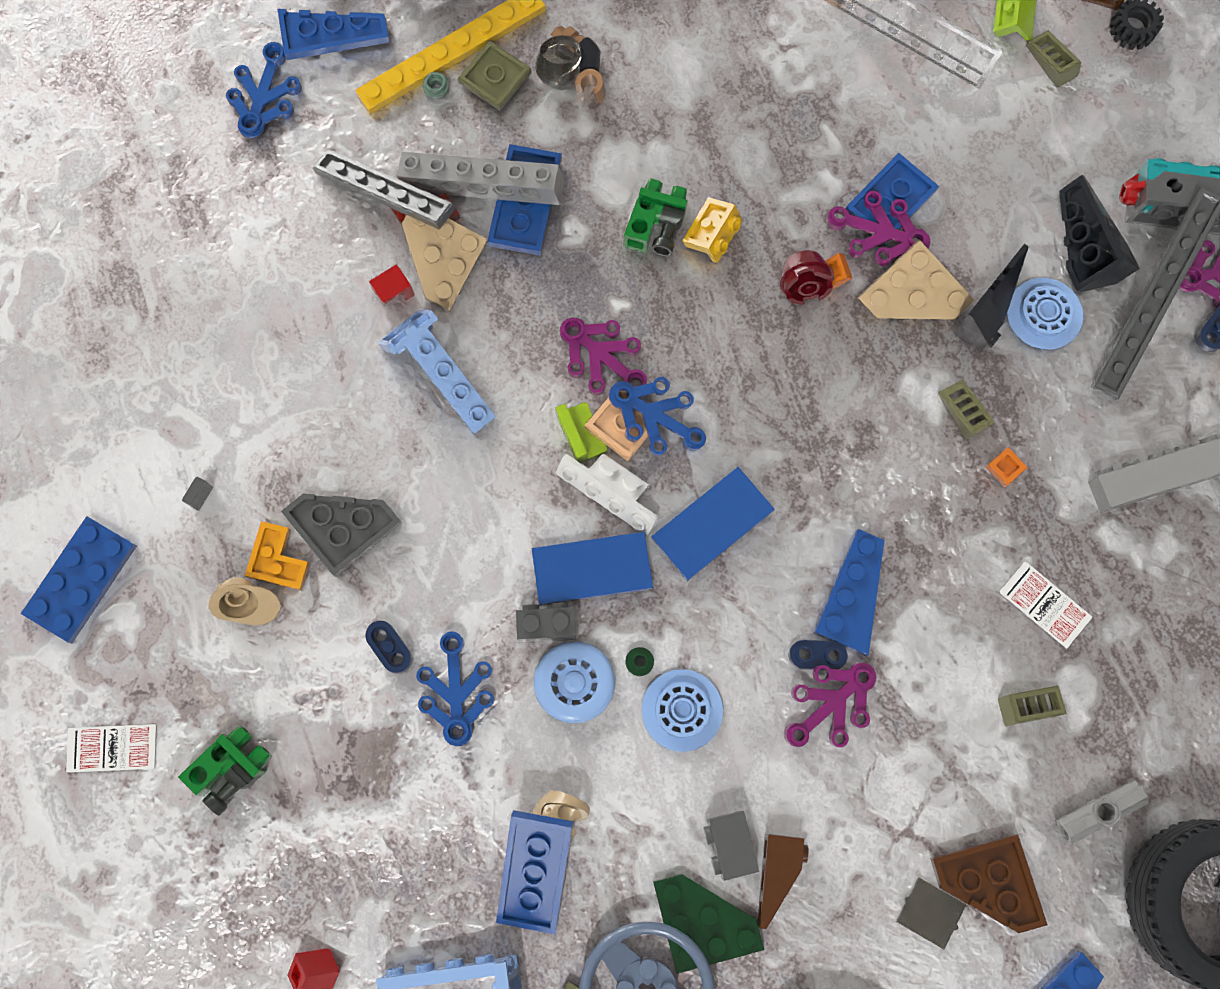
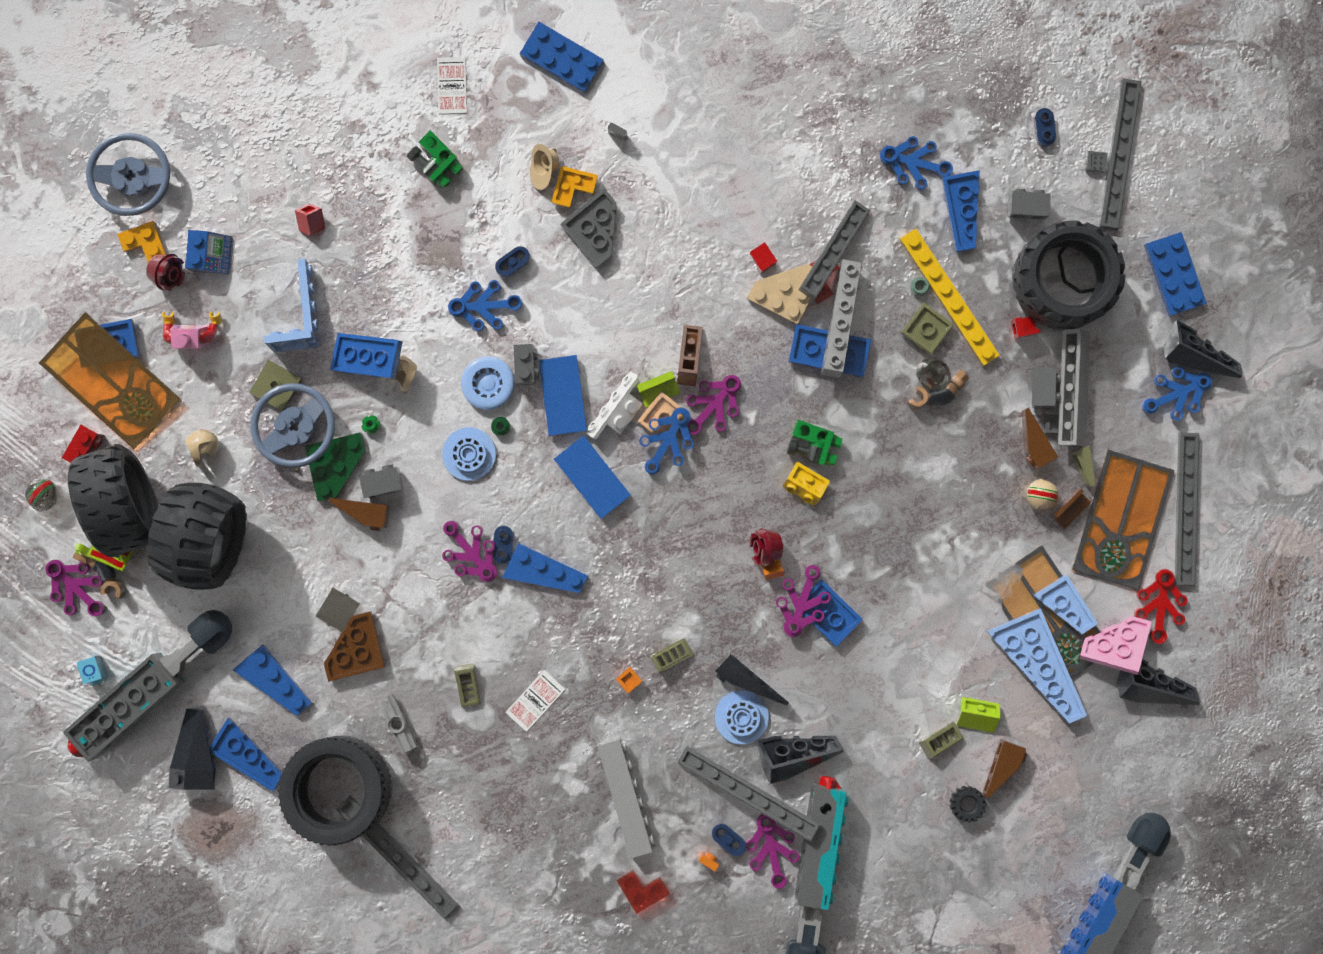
camera: 90 degrees right, 10 degrees up
light blue bracket [377,309,496,434] -> none
tan plate [857,240,975,319] -> none
none -> green plate [361,415,380,434]
none -> reddish brown slope [677,325,703,387]

